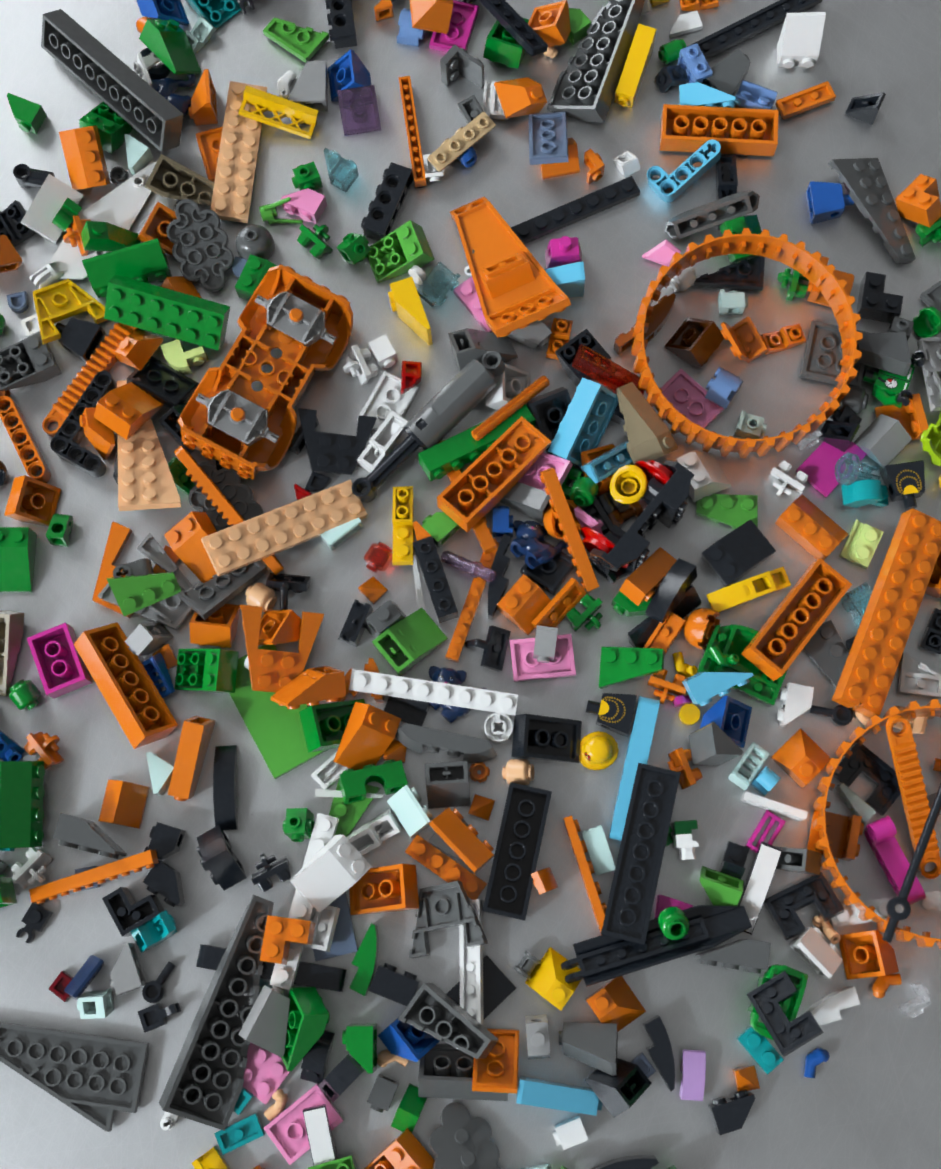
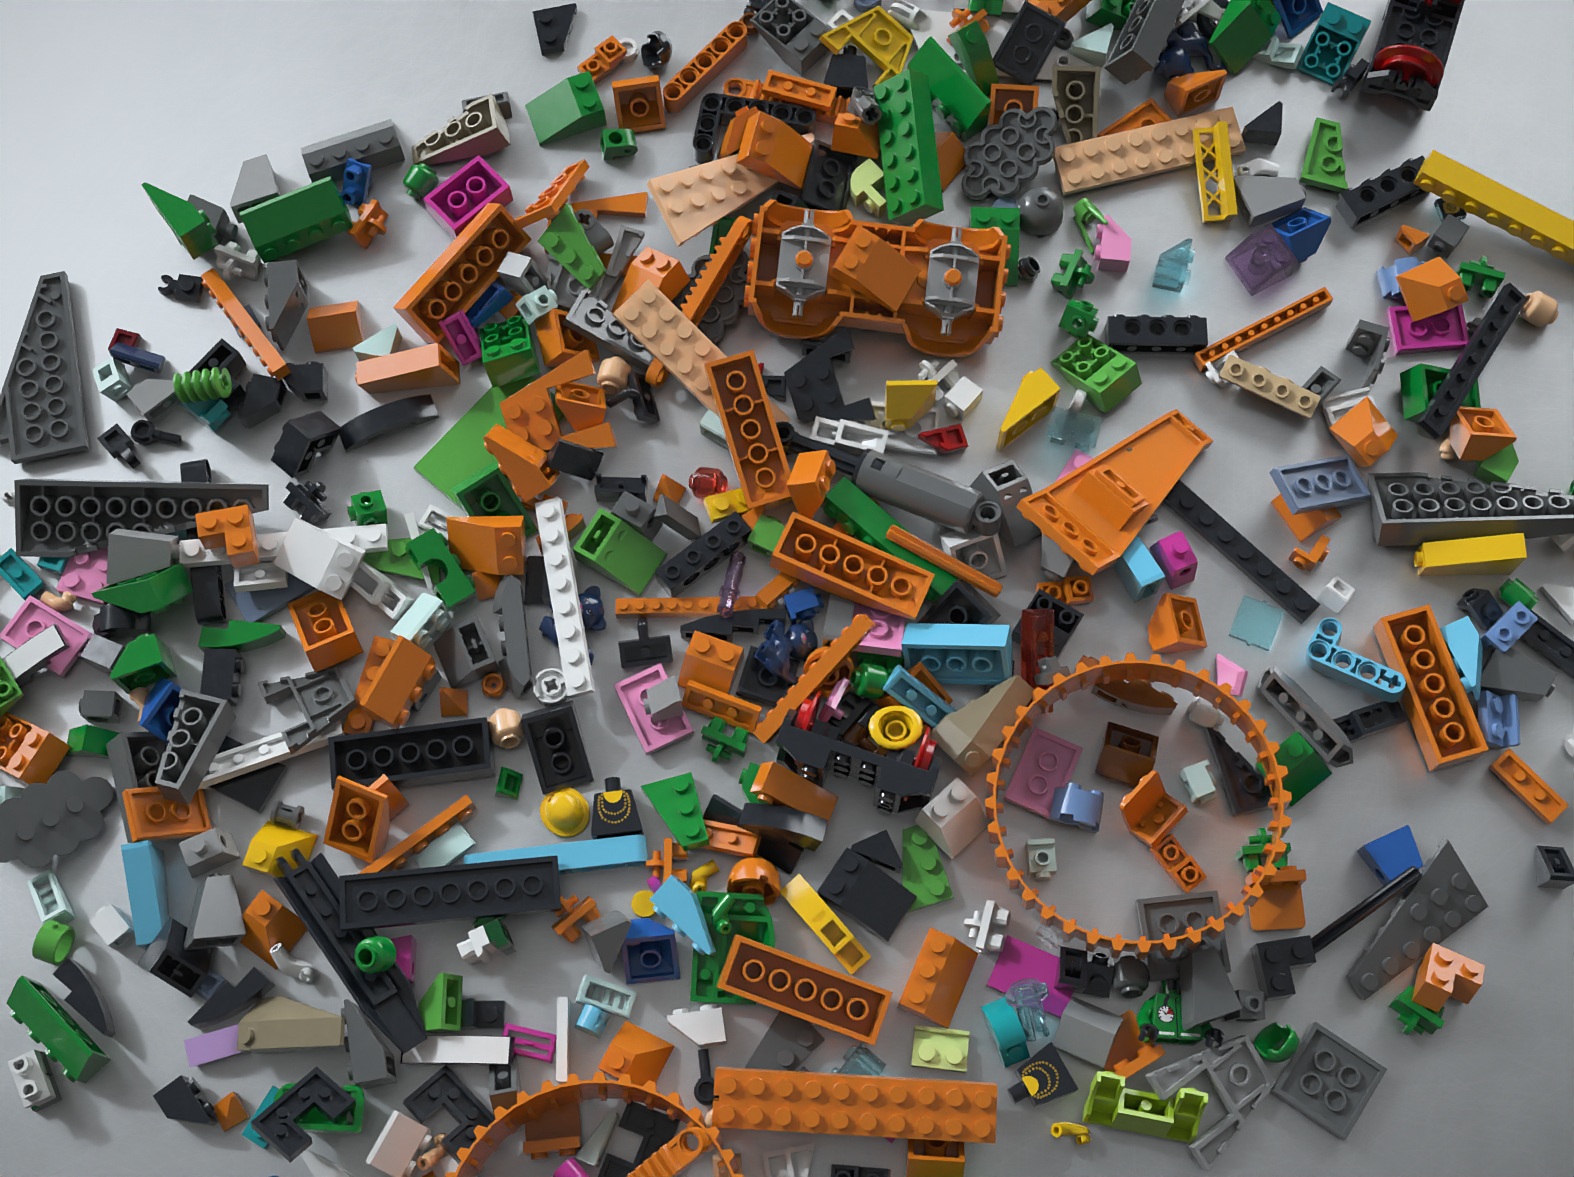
camera: 65 degrees right, 5 degrees down
green brick [291,161,323,191] -> none
blue tile [458,147,477,168] -> none
none -> bright green piece [173,367,232,404]
none -> dark tan wedge [237,996,345,1054]
none -> white arm [269,943,318,984]
none -> orange slope [323,776,390,863]
none -> dark pink slope [439,310,482,366]
none -> green slope [495,767,523,800]
none -> orange wing [514,159,590,230]
none -> light aqua brick [515,285,558,325]
none -> black slope [547,438,604,481]
none -> dark grey slope [654,494,701,540]
none -> orange slope [705,350,791,509]
none -> orange plate [762,70,837,112]
none -> orange slope [786,450,836,519]
none -> orange slope [831,225,921,313]
none -> dark grey piece [847,86,882,125]
none -> black slope [851,829,903,874]
none -> yellow slope [885,380,937,431]
none -> black tile [993,0,1067,86]
none -> black plate [1018,256,1041,280]
none -> dark grey tile [1033,656,1071,685]
none -> orange slope [1147,593,1208,654]
none -> clear light blue piece [1229,595,1284,651]
none -> black slope [1241,100,1283,145]
none -> black axle [1311,866,1422,954]

